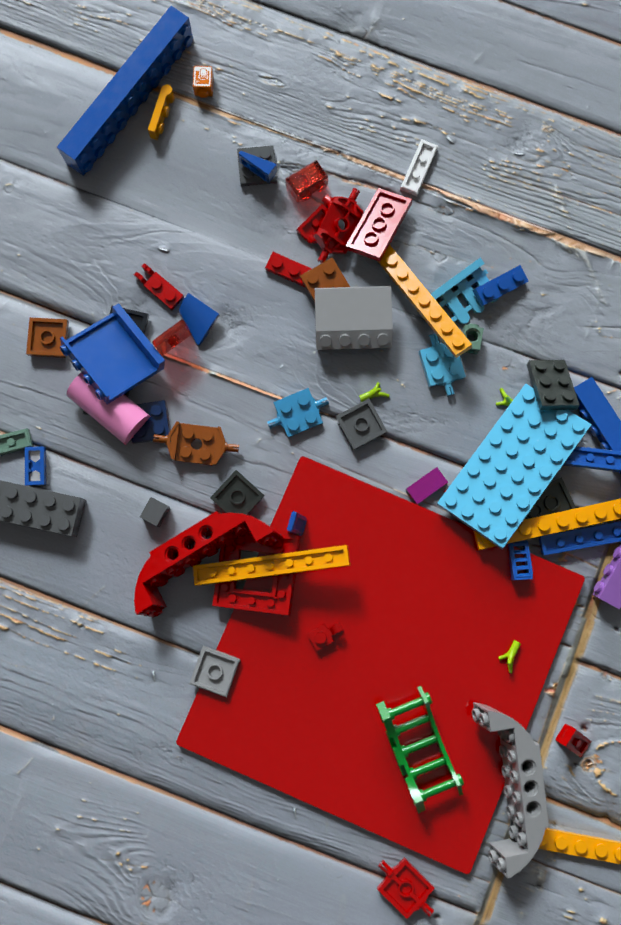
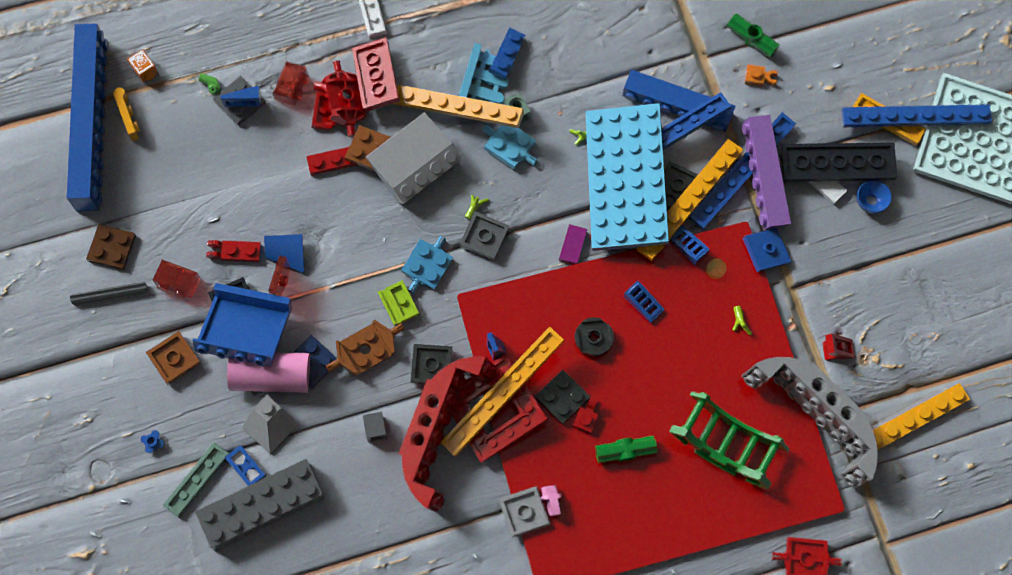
camera: 40 degrees left, 10 degrees down
pearl dark grey plate [527,360,579,410] -> none
none -> dark grey axle [70,282,148,305]
none -> reddish brown plate [86,224,136,270]
none -> clear red brick [153,259,201,299]
none -> bright green arm [198,73,221,95]
none -> light grey slope [242,395,298,454]
none -> lime plate [377,280,419,327]
none -> pearl dark grey plate [535,370,590,425]
none -> bright pink piece [541,485,562,516]
none -> pearl dark grey plate [574,317,614,357]
none -> green piece [595,436,657,464]
none -> blue slope [623,281,665,323]
none -> clear yellow tile [706,259,726,279]
none -> blue plate [743,228,791,273]

